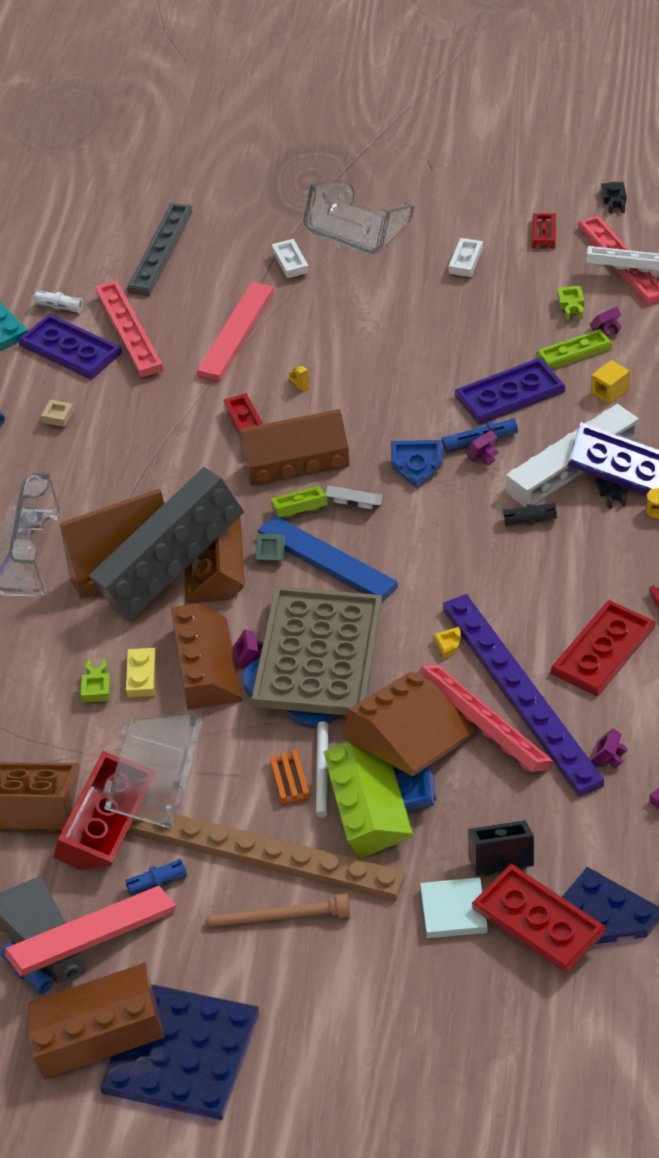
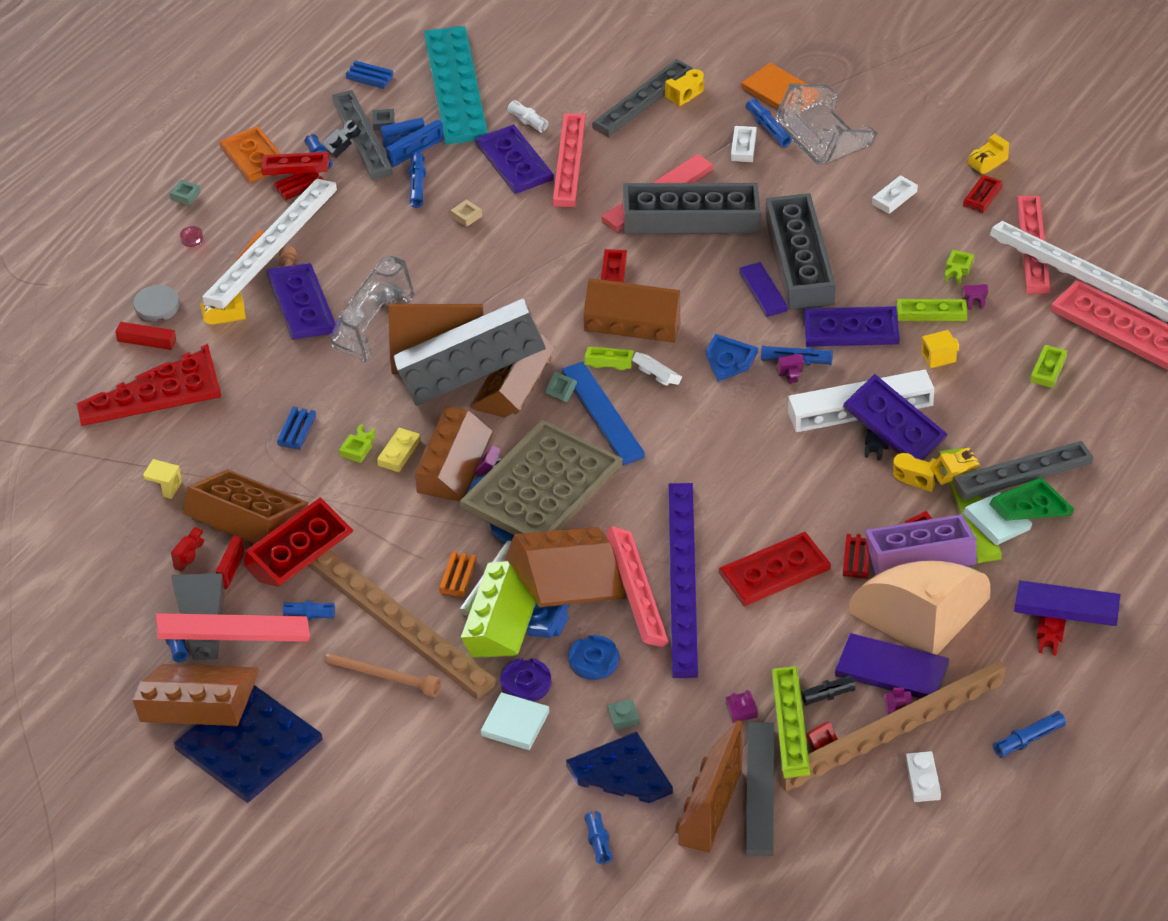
camera: 25 degrees right, 0 degrees up
clear windscreen [102,714,203,829] -> none
yellow tile [289,366,309,391] -> none
yellow tile [433,627,461,659] -> none
black brick [468,820,534,875] -> none
red tile [472,864,606,974] -> none
black pin [503,502,557,526] -> none
magenta tile [590,728,628,768] -> none
black plate [601,182,627,214] -> none
none -> red tile [216,535,244,589]
none -> blue tile [277,407,316,449]
none -> dark purple tile [500,658,552,702]
none -> blue tile [568,635,620,680]
none -> blue pin [584,811,613,864]
none -> sand green plate [607,699,640,731]
none -> dark grey brick [622,183,761,234]
none -> yellow leg [665,69,704,107]
none -> dark purple tile [739,262,788,317]
none -> orange tile [741,63,818,116]
none -> blue pin [746,98,792,148]
none -> dark grey brick [766,193,835,310]
none -> yellow leg [967,134,1009,174]

